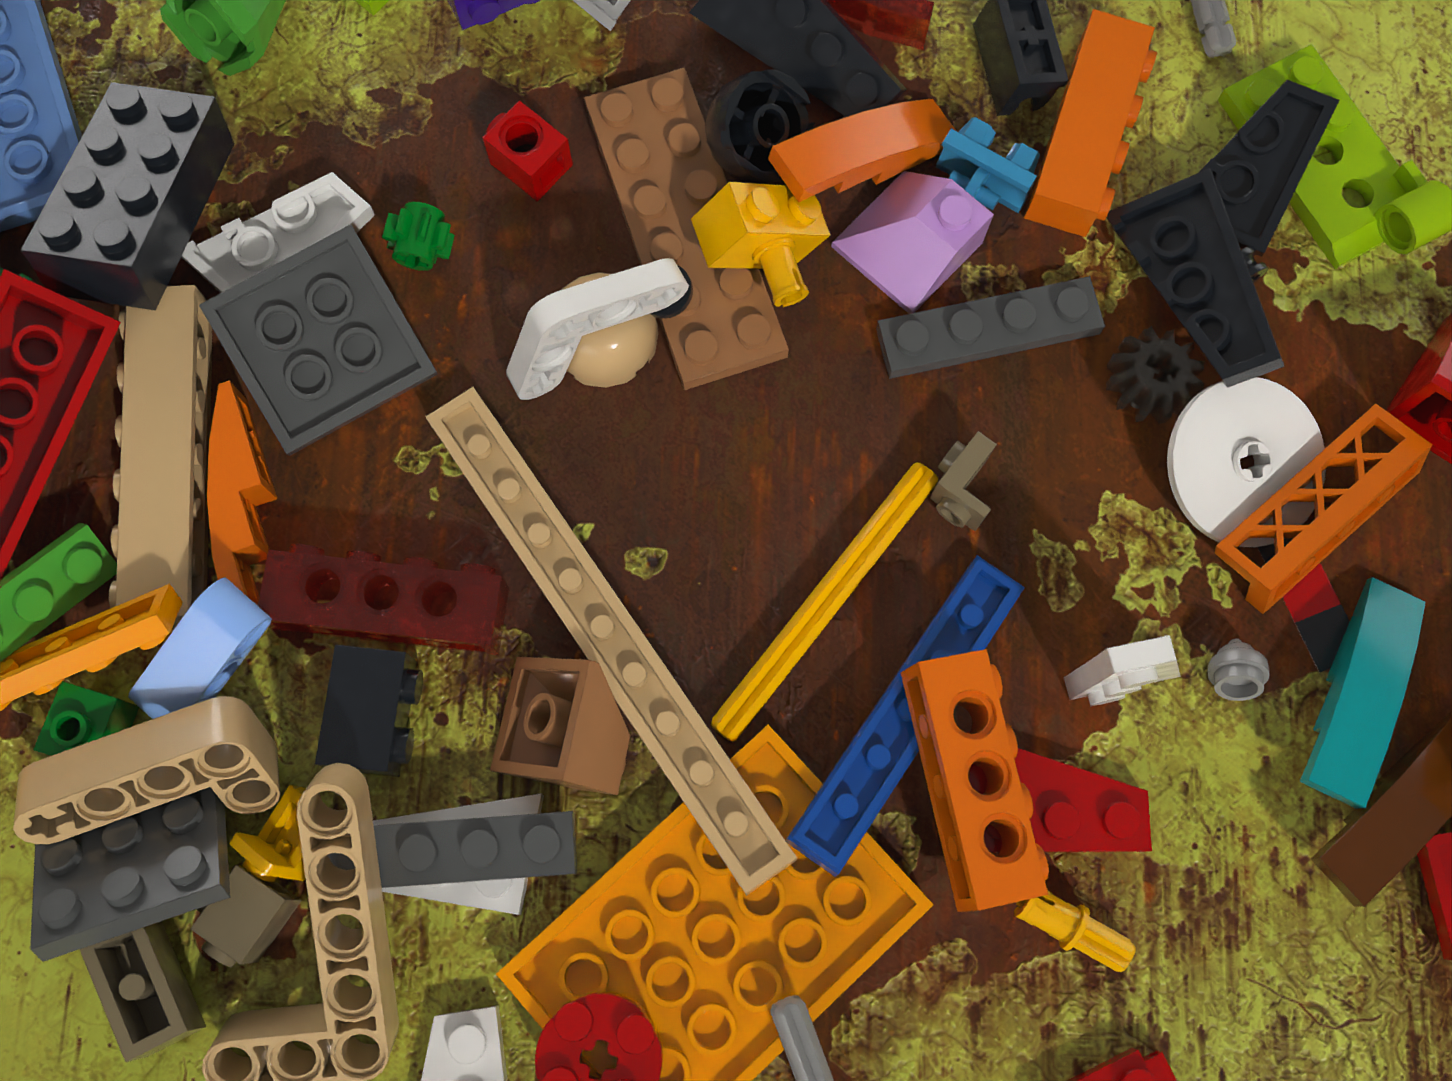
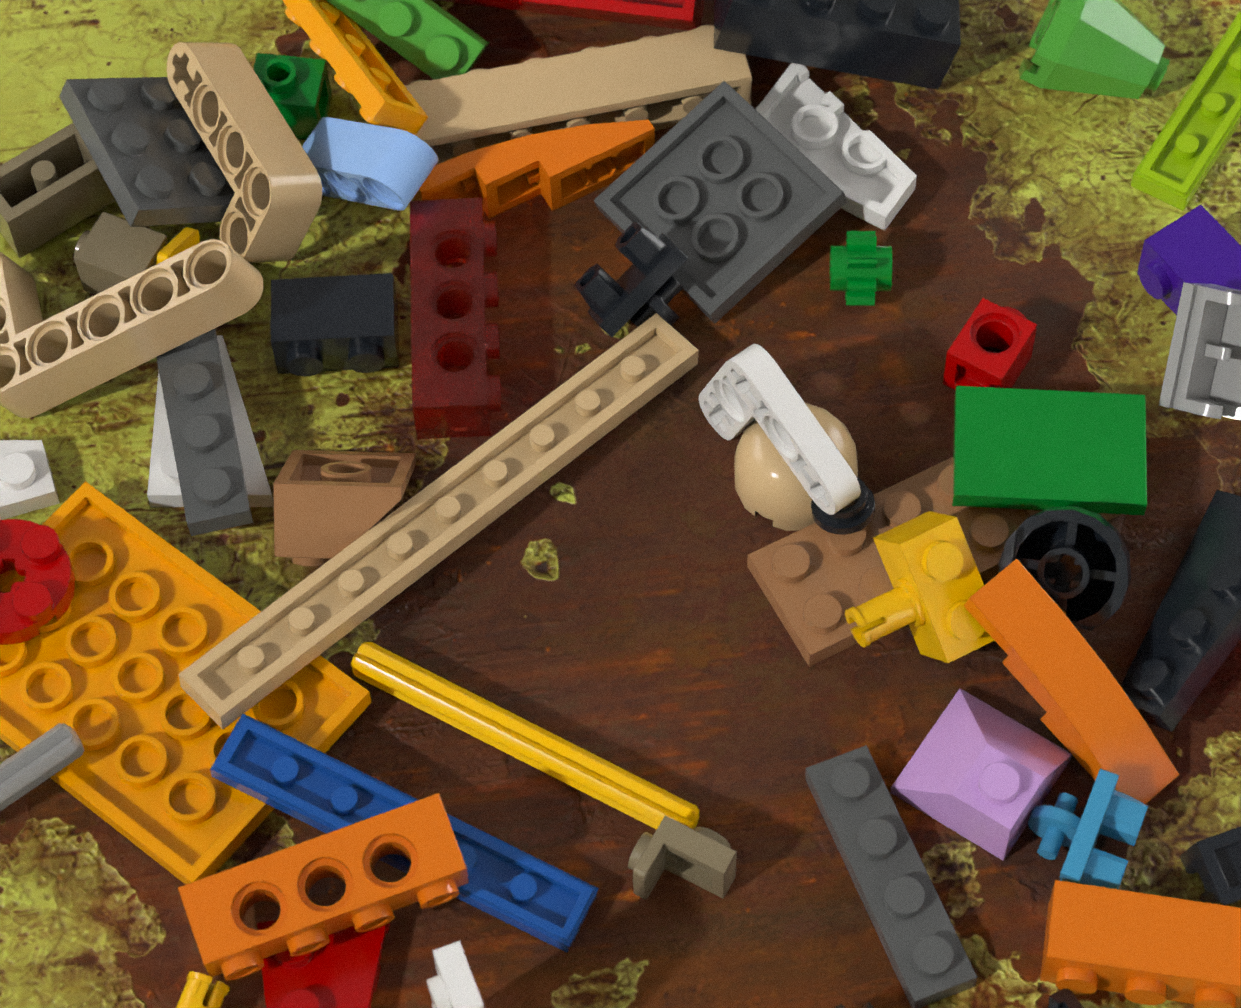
camera: 85 degrees right, 15 degrees down
none -> black hips [574,222,688,338]
none -> green tile [952,386,1147,515]

